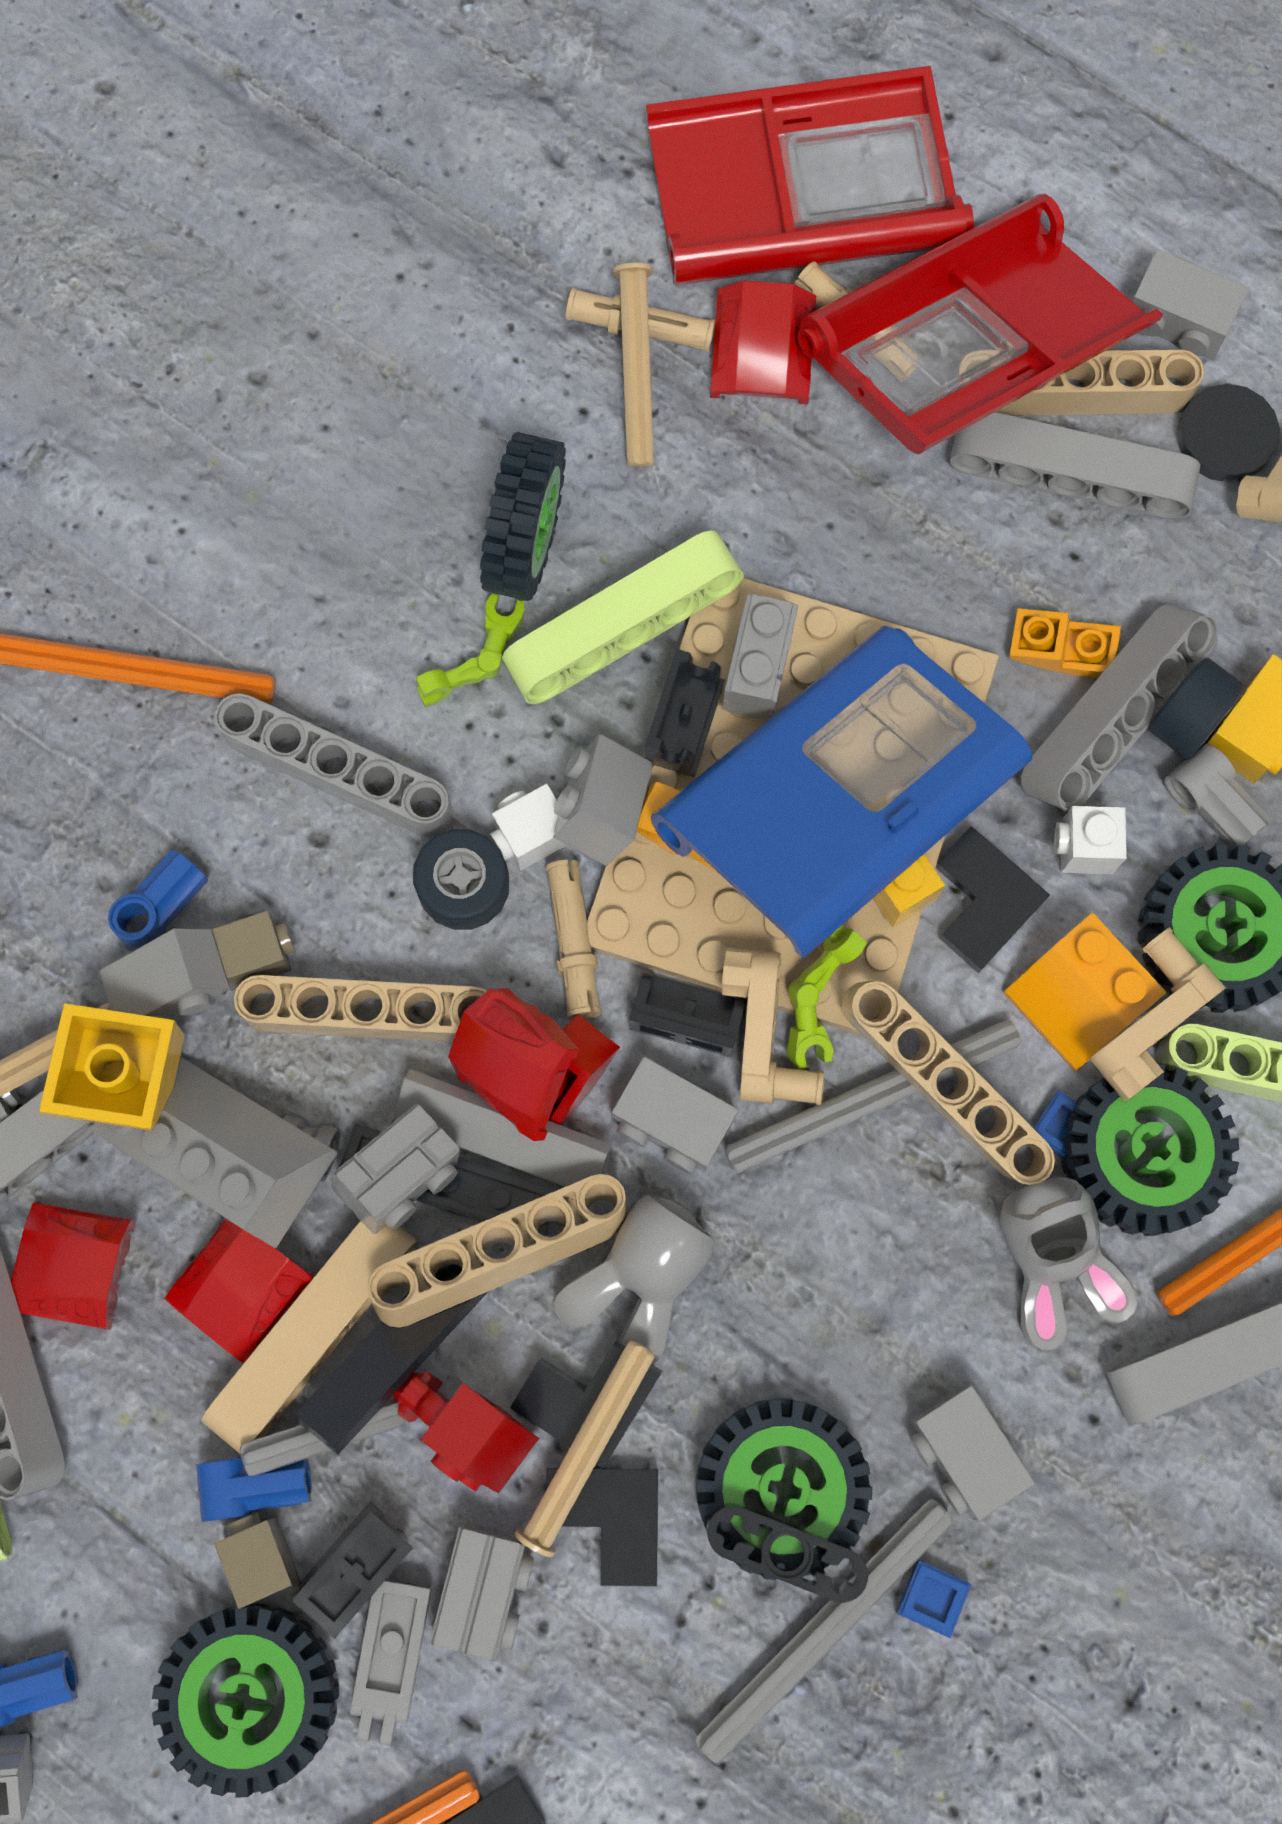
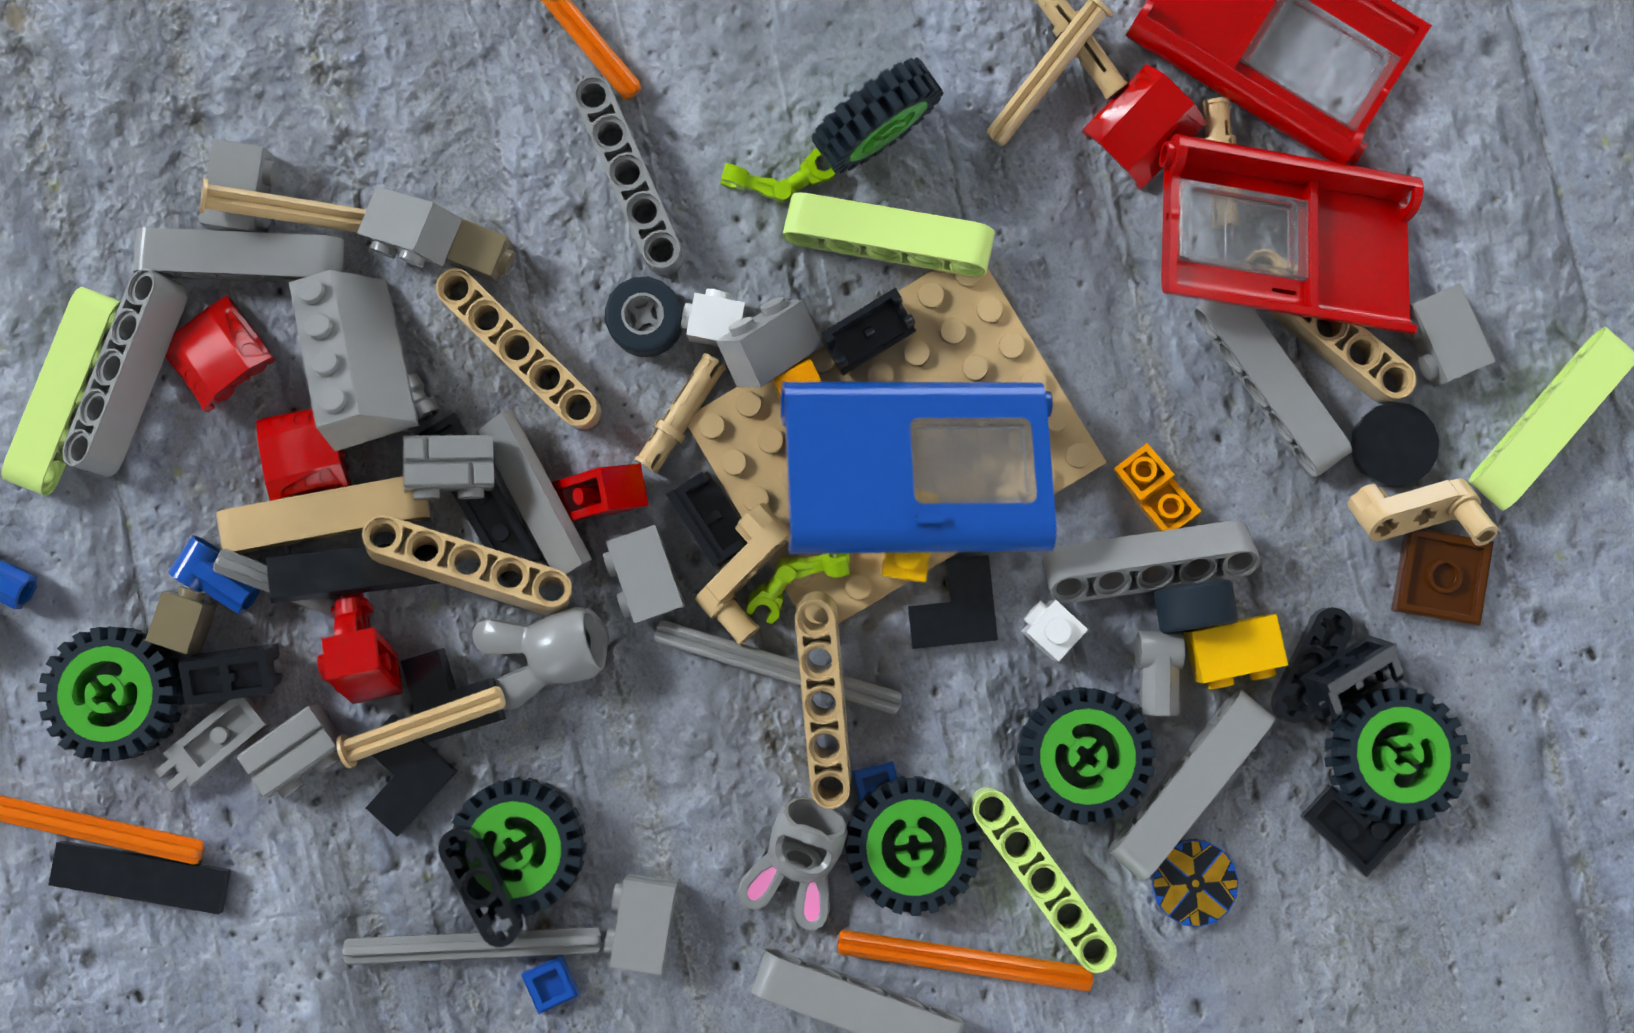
camera: 40 degrees right, 10 degrees up
yellow slope [39,1003,185,1131] -> none
blue piece [108,849,208,952] -> none
red slope [448,988,579,1141] -> none
light grey brick [723,594,798,720] -> none
light orange slope [1003,912,1167,1072] -> none
tan beam [1090,927,1226,1102] -> none

